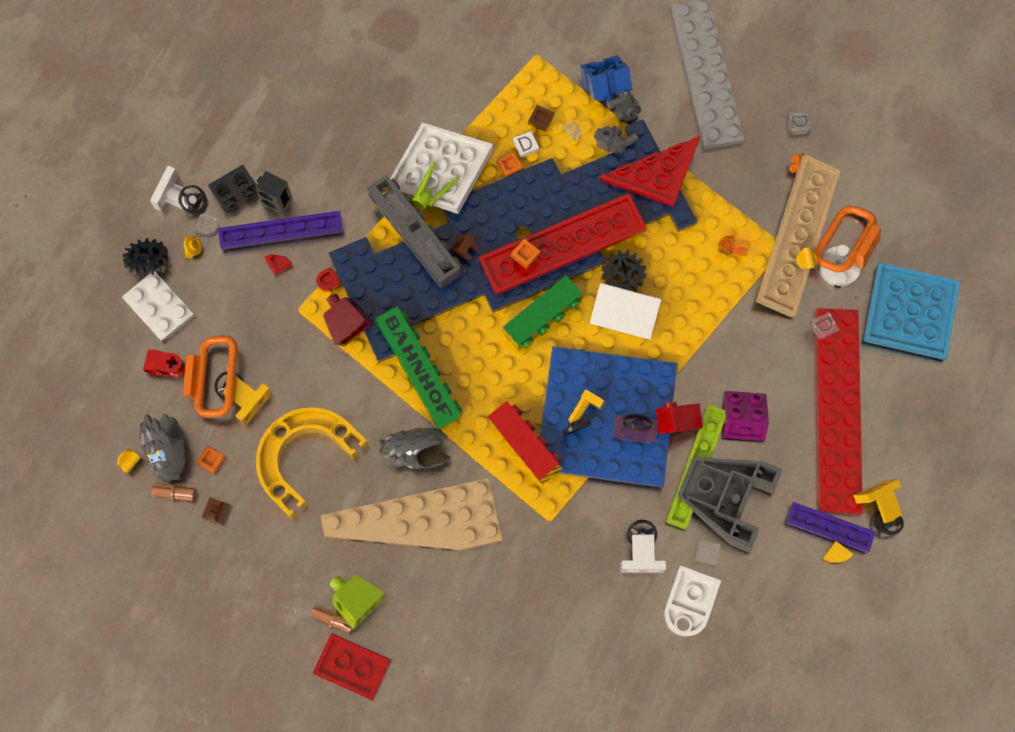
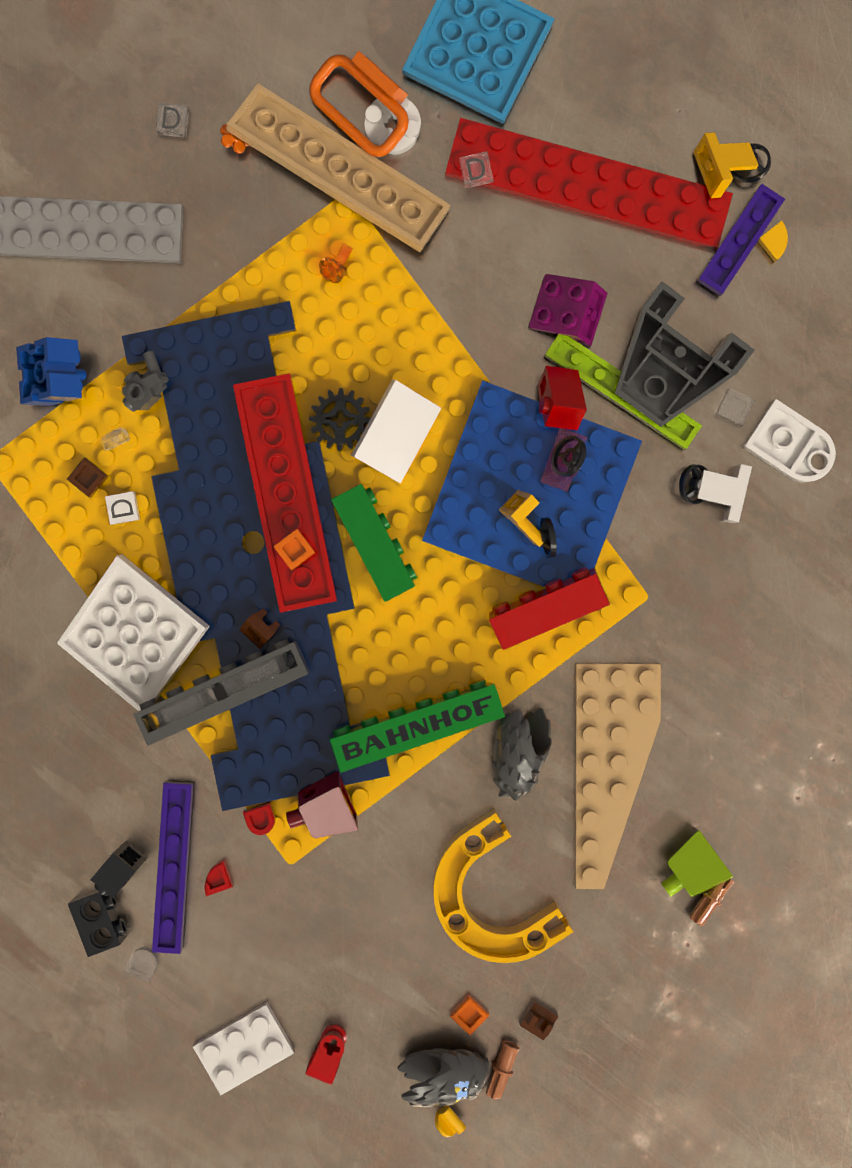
camera: 75 degrees left, 15 degrees up
black gear [122,238,169,277] -> none
white piece [150,166,207,214] -> none
orange bar [183,335,238,418] -> none
yellow plate [184,235,202,258] -> none
yellow piece [214,371,272,426] -> none
red tile [312,633,391,701] -> none
lime plant [412,161,459,209] -> none
orange tile [496,151,524,177] -> none
red tile [600,136,700,207] -> none
dark grey piece [607,91,641,122] -> none
yellow plate [796,247,817,270] -> none

